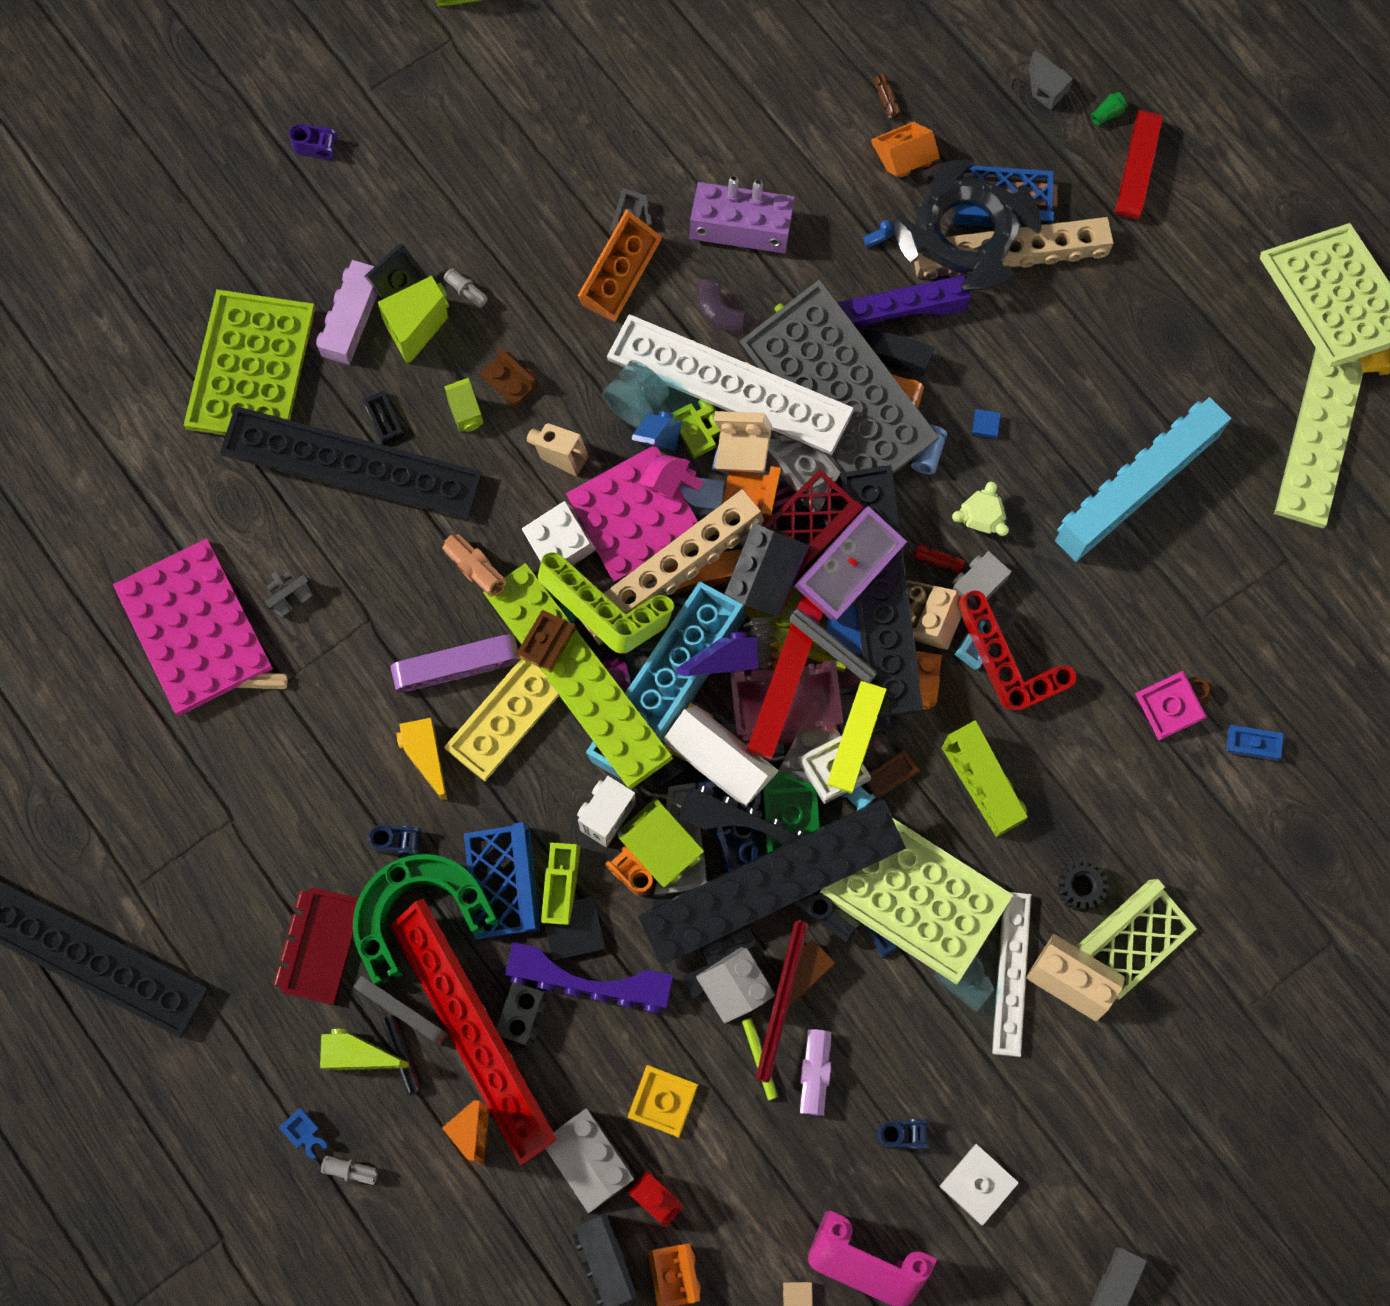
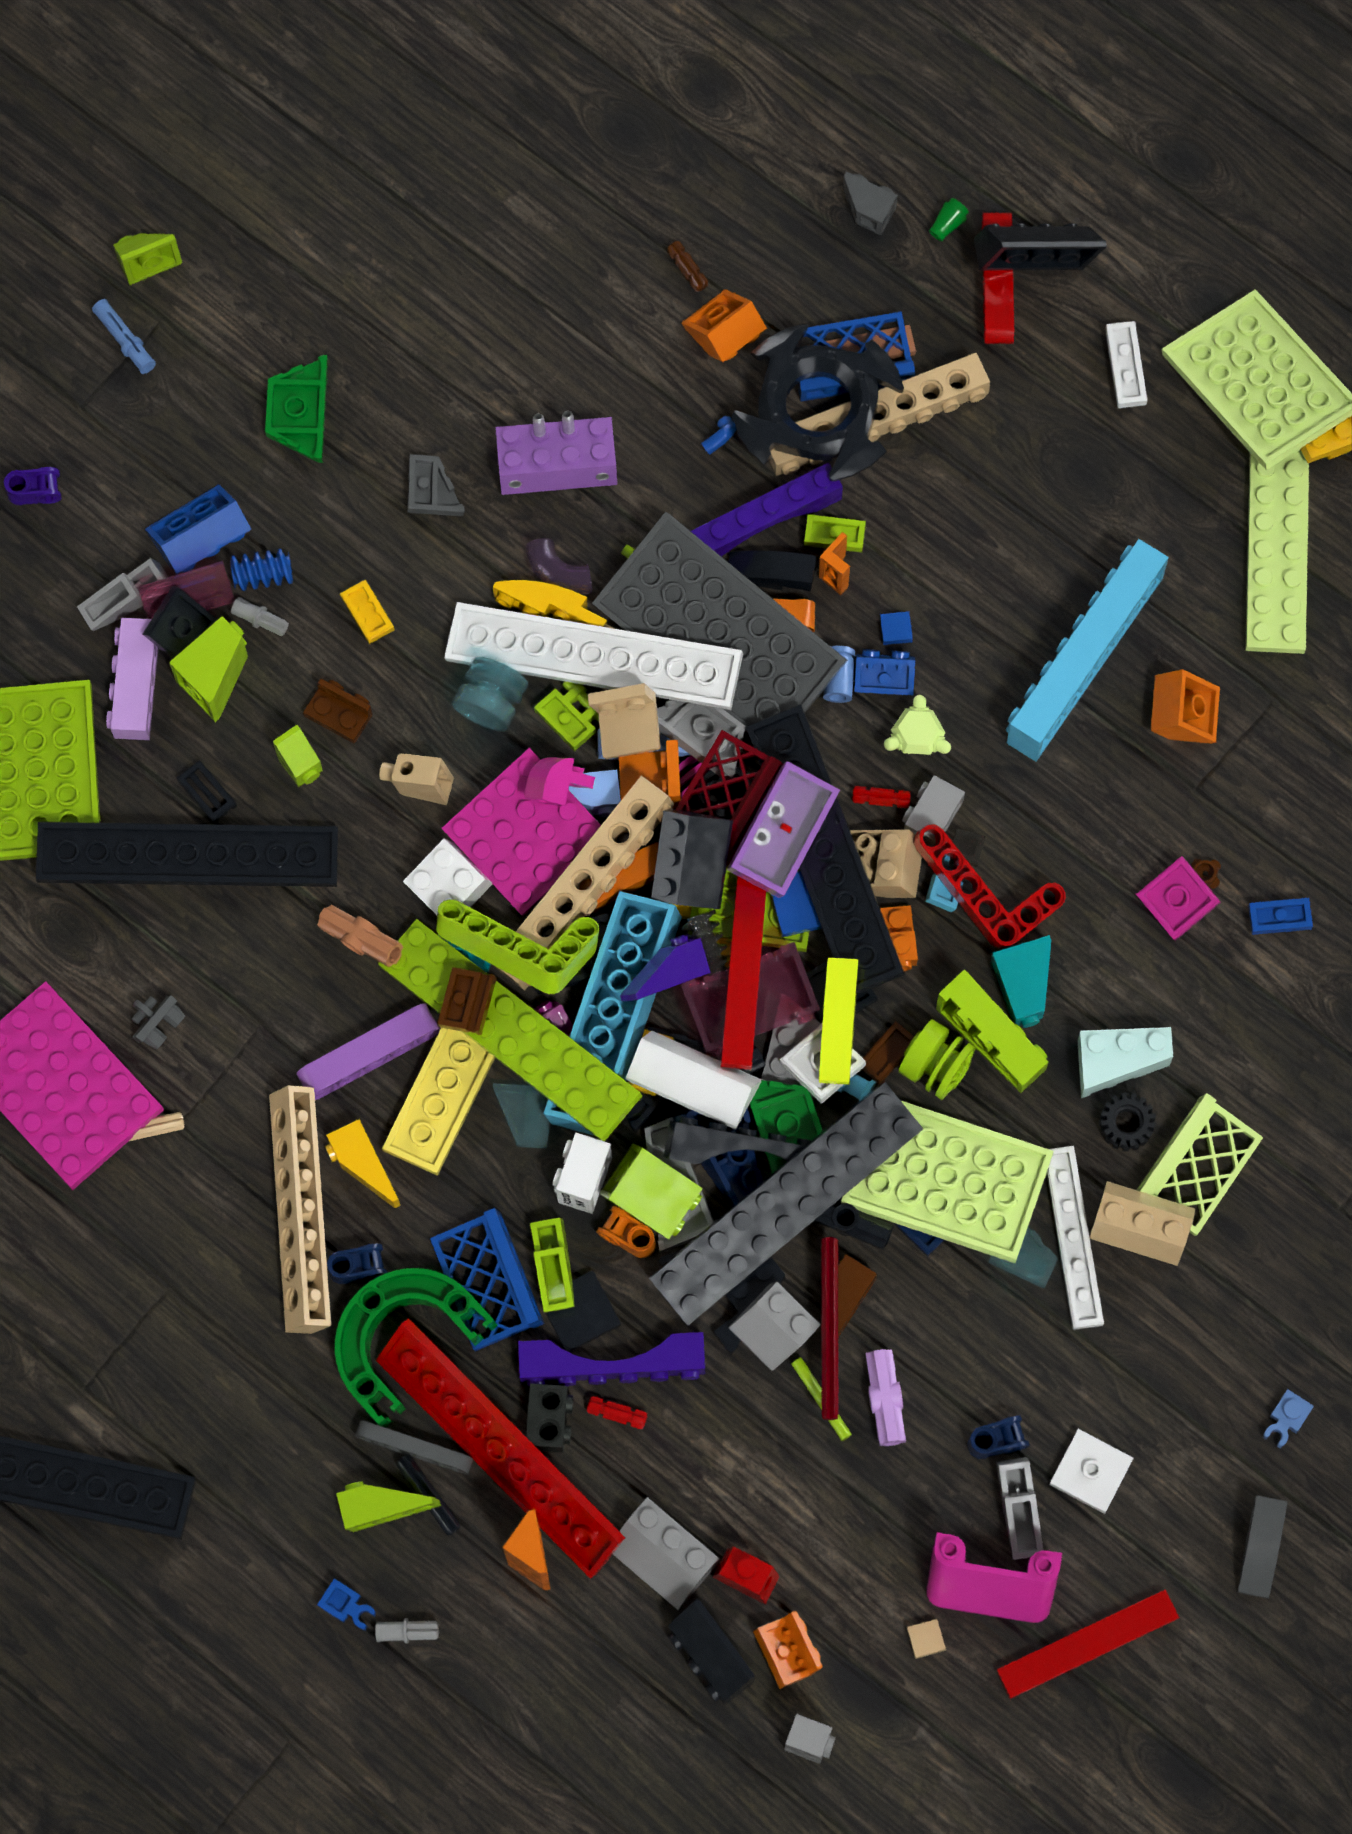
camera: 10 degrees left, 0 degrees up
dark red hinge [273,887,359,1006] -> none
orange slope [578,210,663,322] -> none
yellow tile [627,1065,698,1138] -> none
blue slope [631,411,682,452] -> none
dark grey axle [790,609,877,683] -> none
none -> light grey slope [77,558,174,631]
none -> medium blue pin [92,299,156,374]
none -> clear pink piece [138,561,235,619]
none -> blue slope [145,484,251,574]
none -> blue piece [230,548,293,591]
none -> green wing [265,355,328,463]
none -> tan brick [269,1085,331,1334]
none -> yellow plate [340,580,395,644]
none -> yellow slope [493,580,607,627]
none -> clear light blue wing [493,1083,549,1148]
none -> red axle [587,1396,647,1429]
none -> lime plate [804,514,866,552]
none -> orange panel [819,532,850,595]
none -> blue bracket [854,649,915,695]
none -> lime wheel [898,1019,976,1100]
none -> black slope [974,223,1107,271]
none -> teal slope [991,935,1052,1028]
none -> light grey slope [996,1457,1043,1560]
none -> light aqua wedge [1077,1027,1173,1098]
none -> white plate [1105,321,1147,408]
none -> orange slope [1151,669,1220,744]
none -> medium blue plate [1263,1389,1314,1448]

